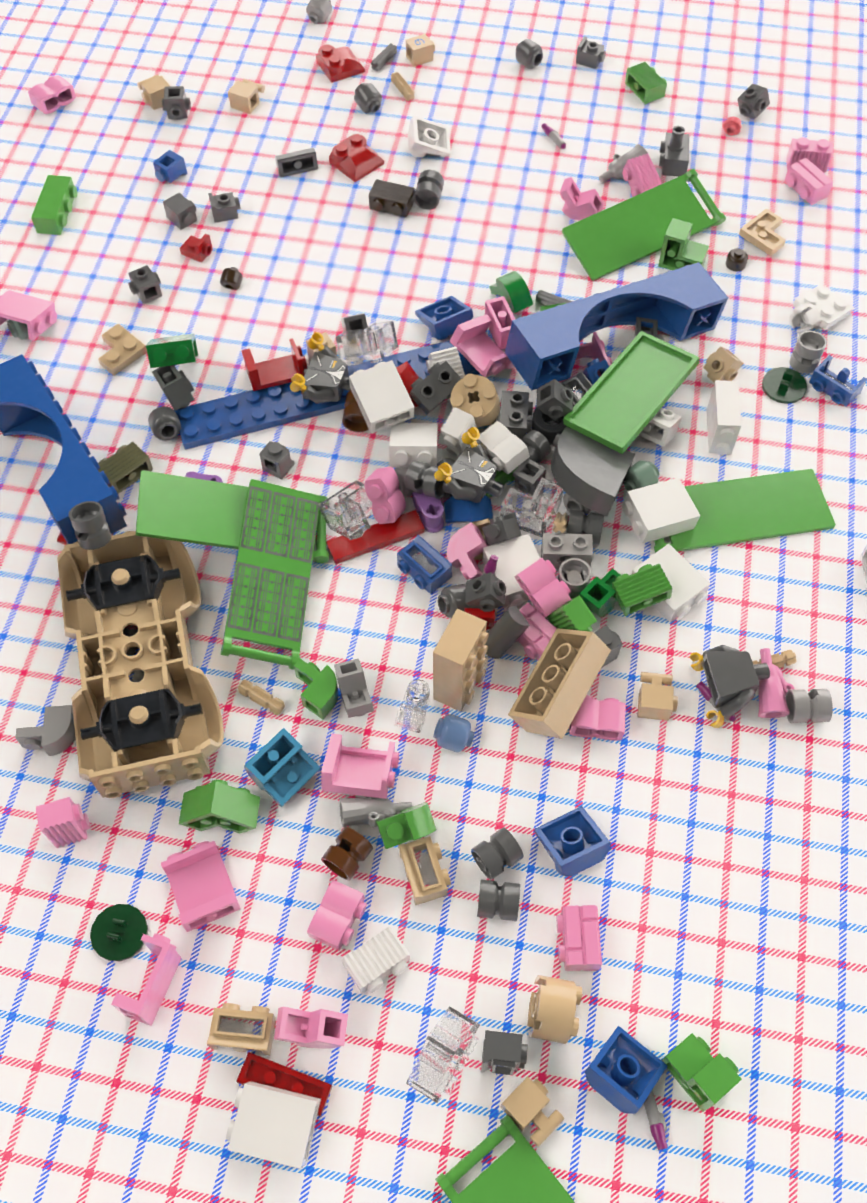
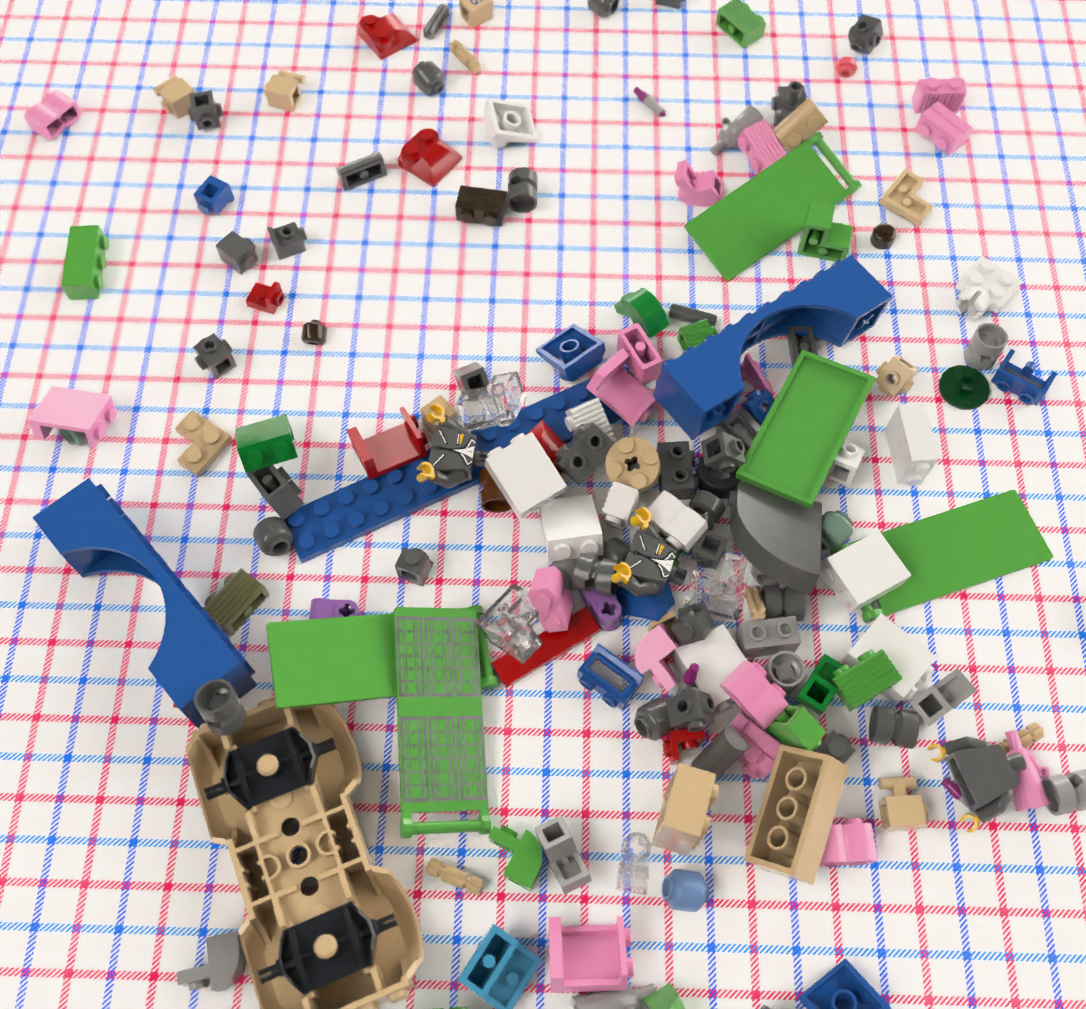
camera: 10 degrees left, 5 degrees up
none -> tan brick [773,97,828,152]
none -> dark grey wheel [868,705,920,749]
none -> light grey brick [909,668,977,726]

